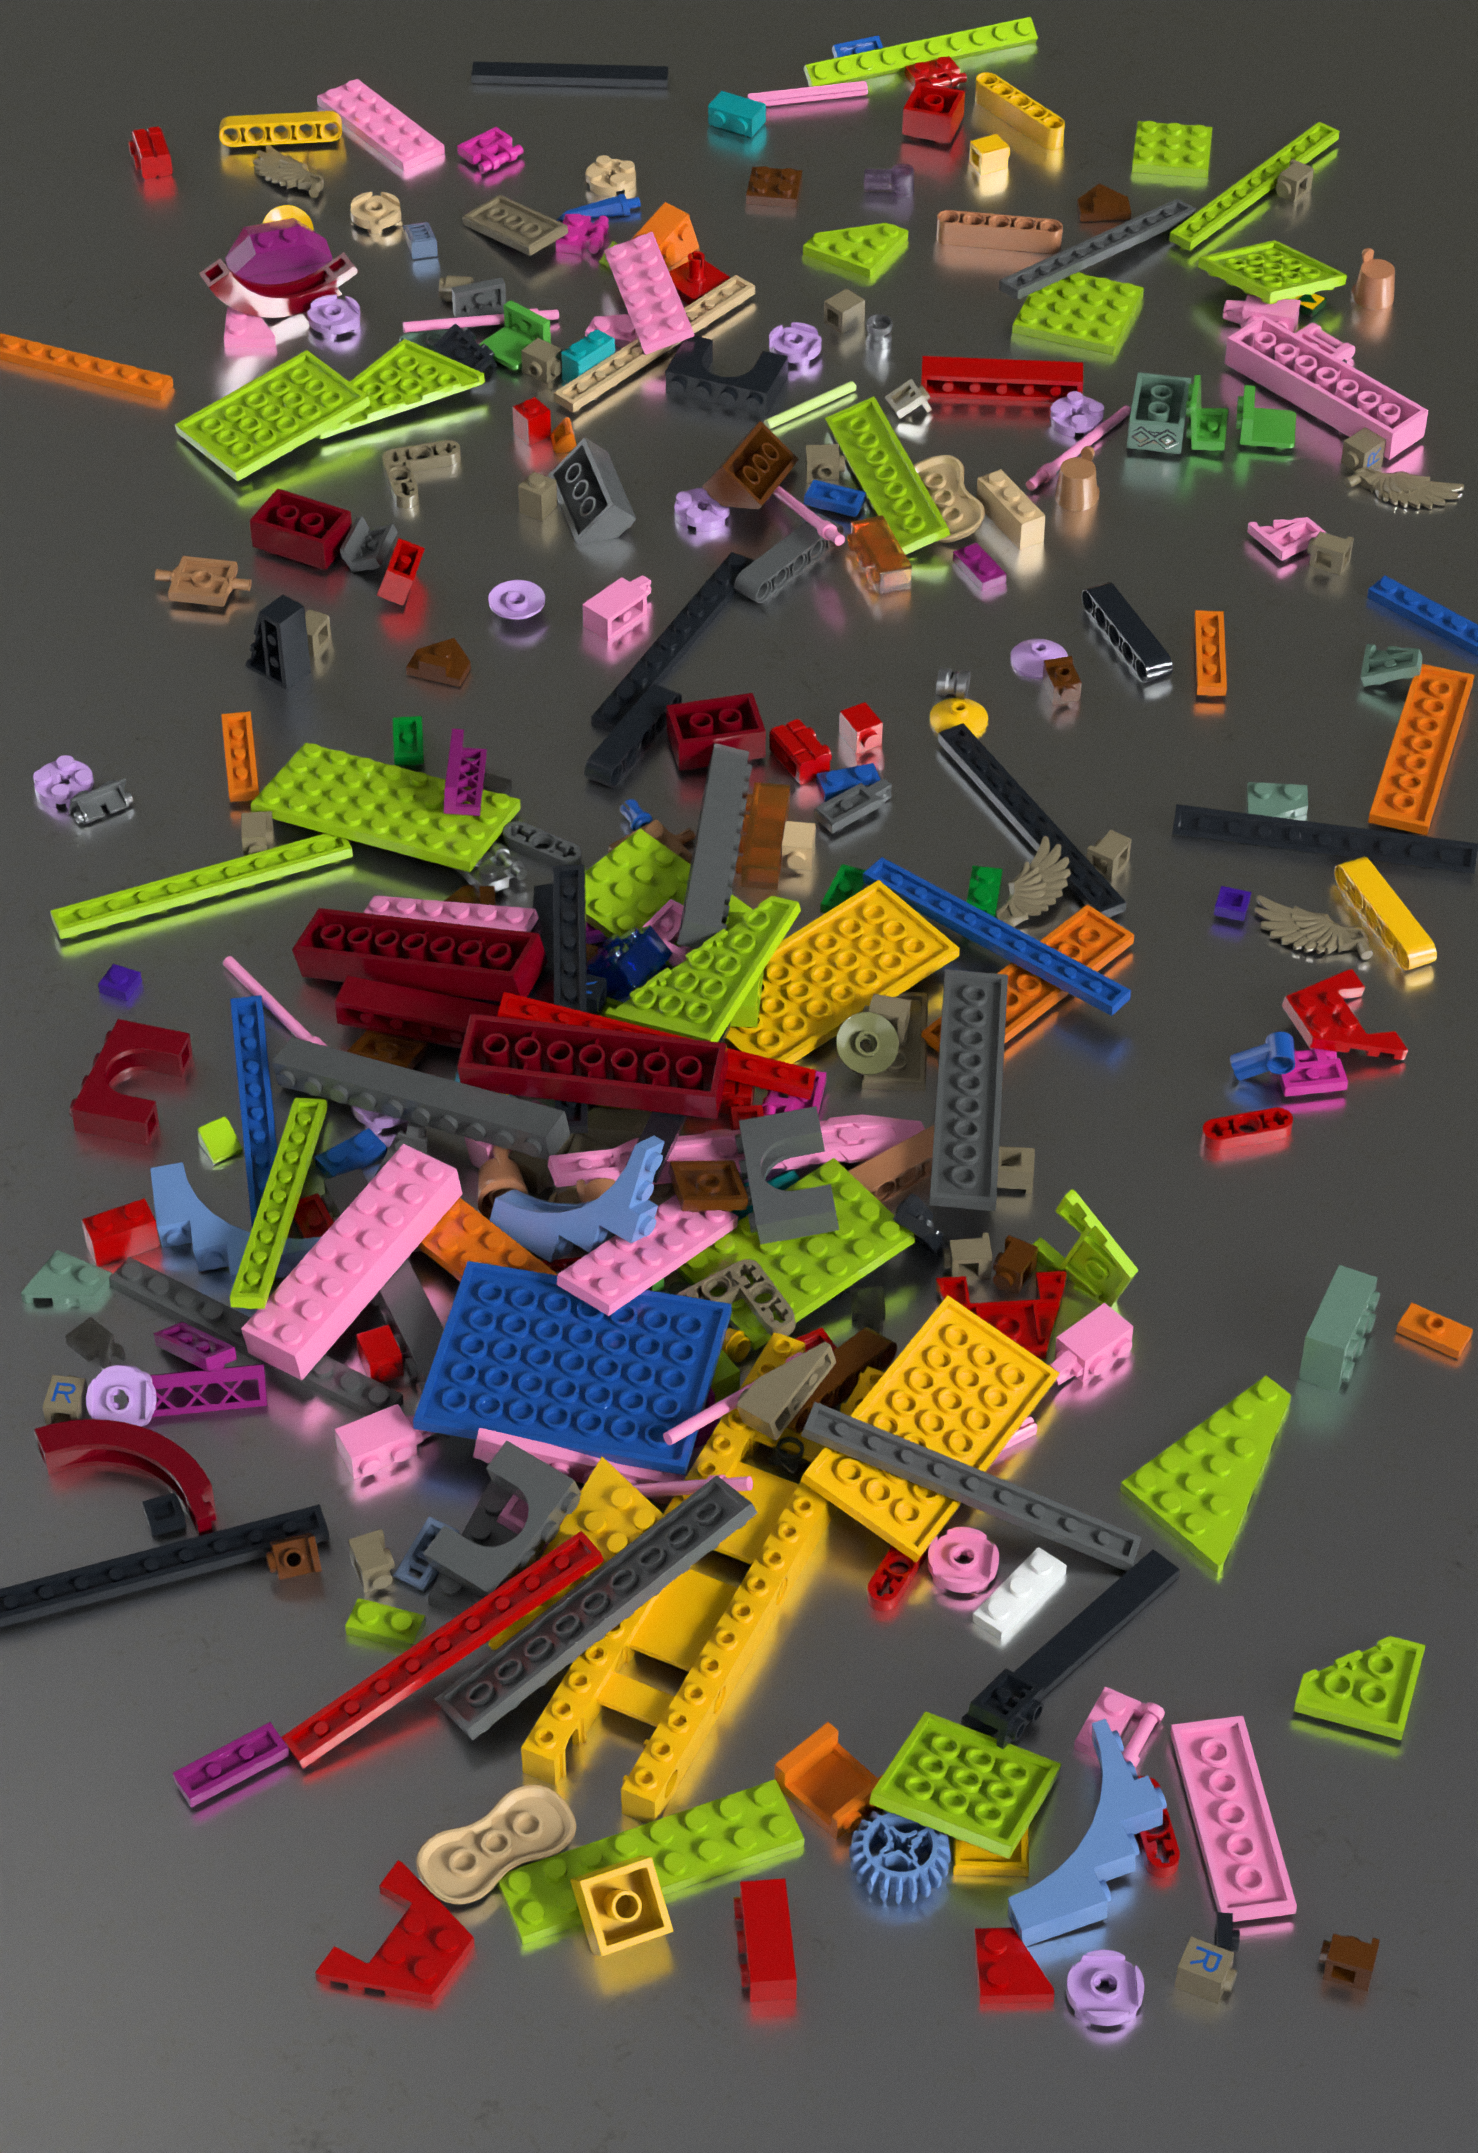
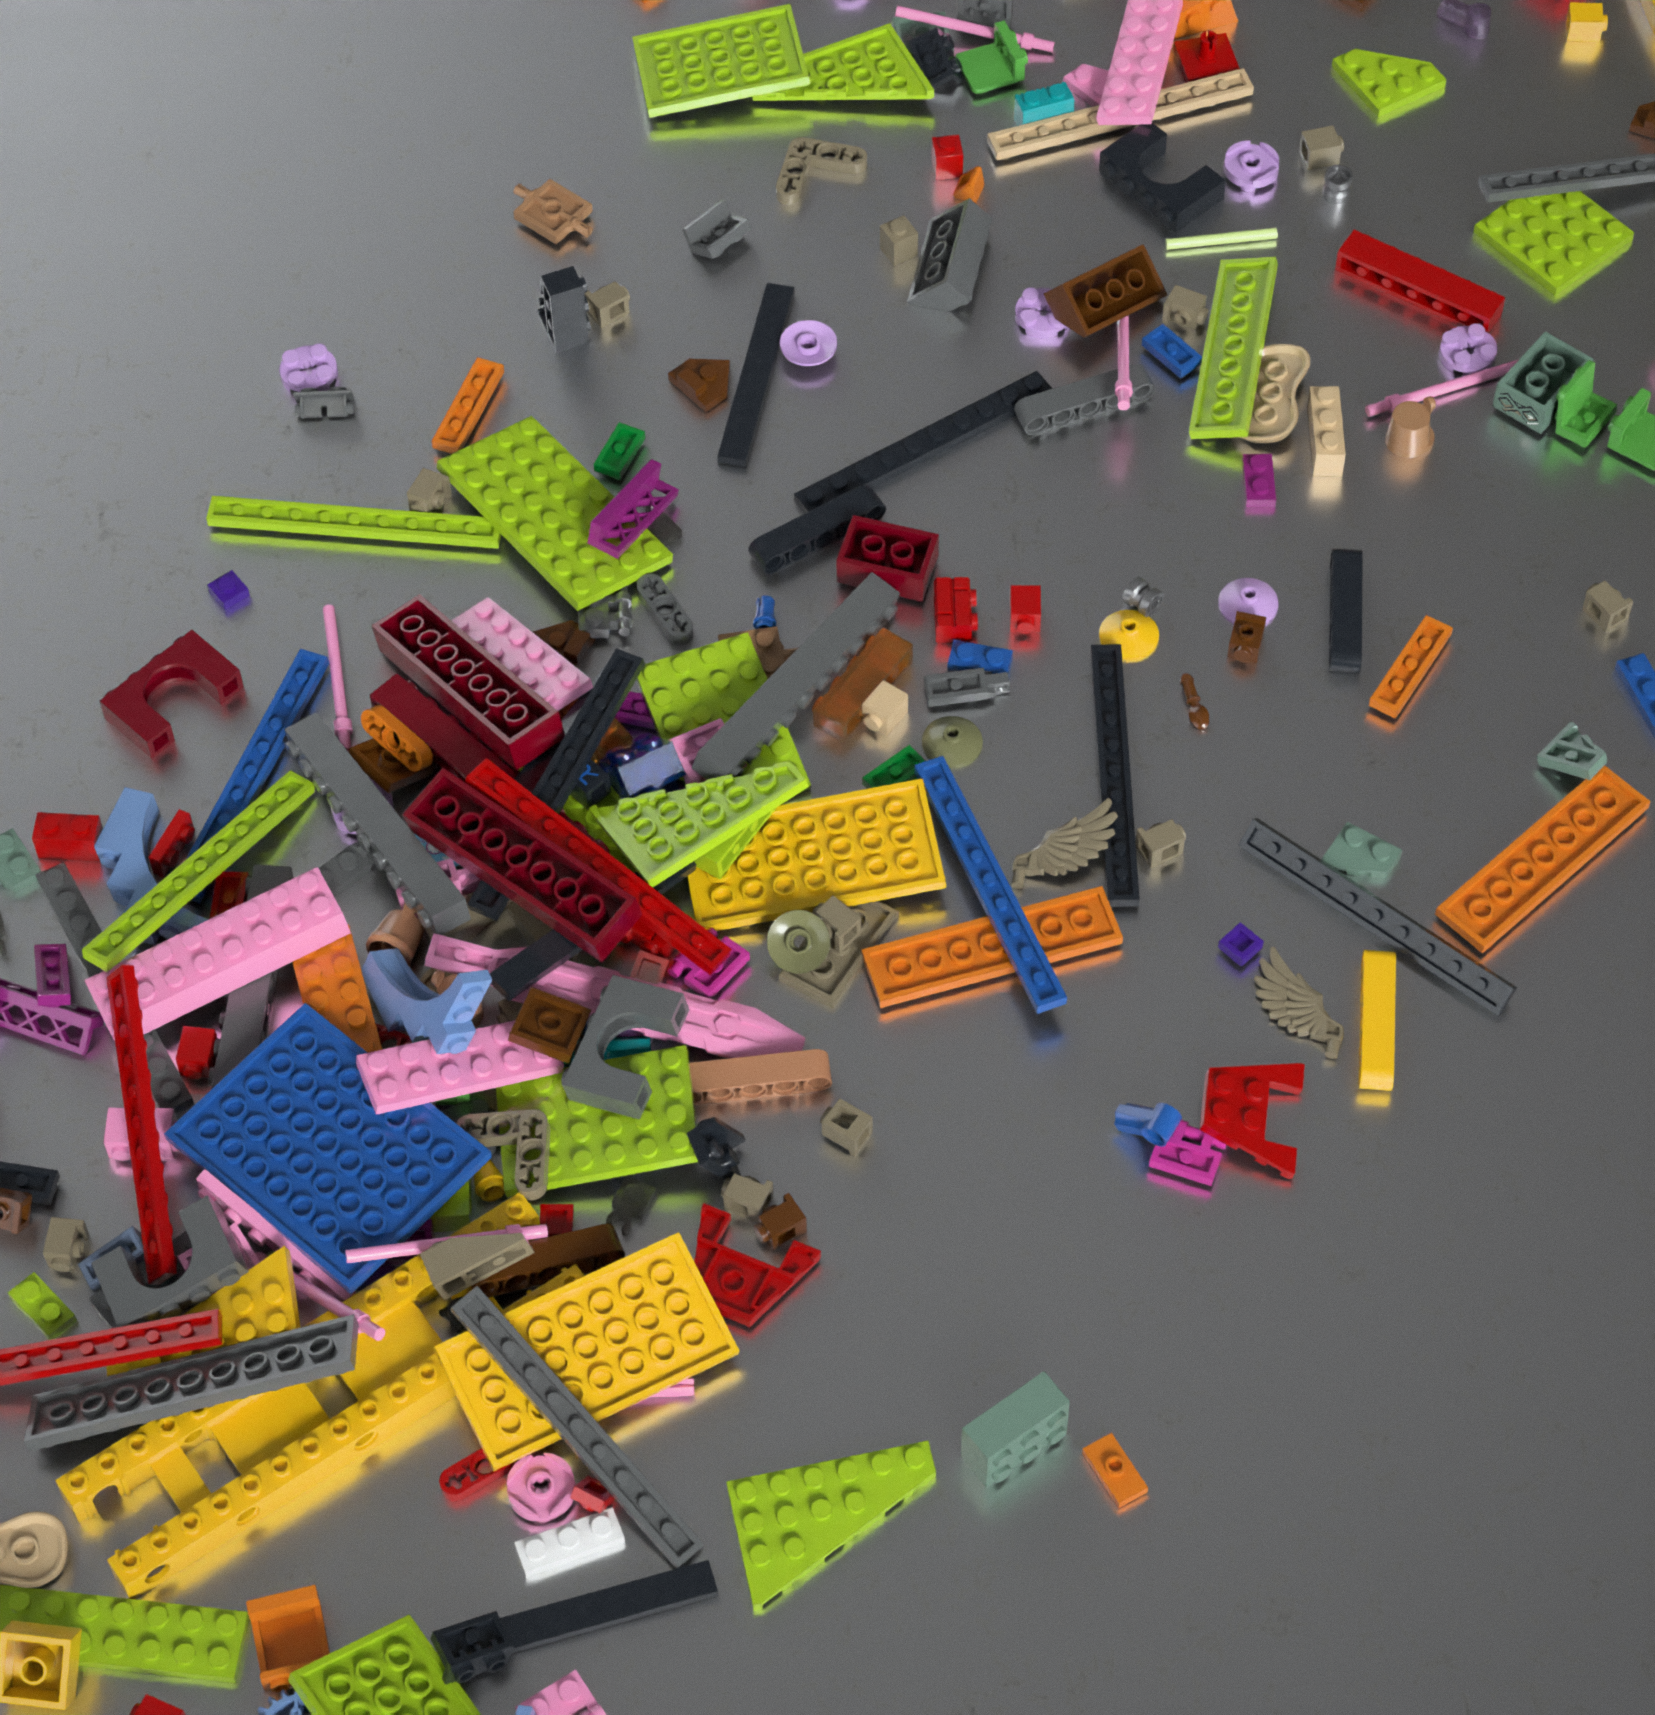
camera: 30 degrees right, 10 degrees up
lime slope [197,1116,243,1164] -> none
dark red brick [249,488,352,570] -> none
blue plate [315,1128,387,1179] -> none
red brick [377,538,425,606] -> none
dark tan brick [521,338,563,384] -> none
bright pink hinge [582,575,651,641] -> none
clear orange brick [847,515,912,595] -> none
dark tan bracket [885,379,932,419] -> none
dark grey plate [929,969,1008,1211] -> none
nougat beam [936,210,1063,254] -> none
green plate [966,865,1003,918] -> none
lime wing [1032,1189,1139,1307] -> none
bright pink hinge [1050,1303,1133,1385] -> none
red beam [1201,1107,1293,1151] -> none
bright pink wing [1247,517,1326,561] -> none
none -> red plate [106,964,177,1285]
none -> red plate [149,809,195,878]
none -> orange beam [361,705,433,772]
none -> red plate [570,1475,615,1513]
none -> black tile [717,283,795,467]
none -> olive dish [922,716,983,768]
none -> reddish brown piece [1179,673,1209,730]

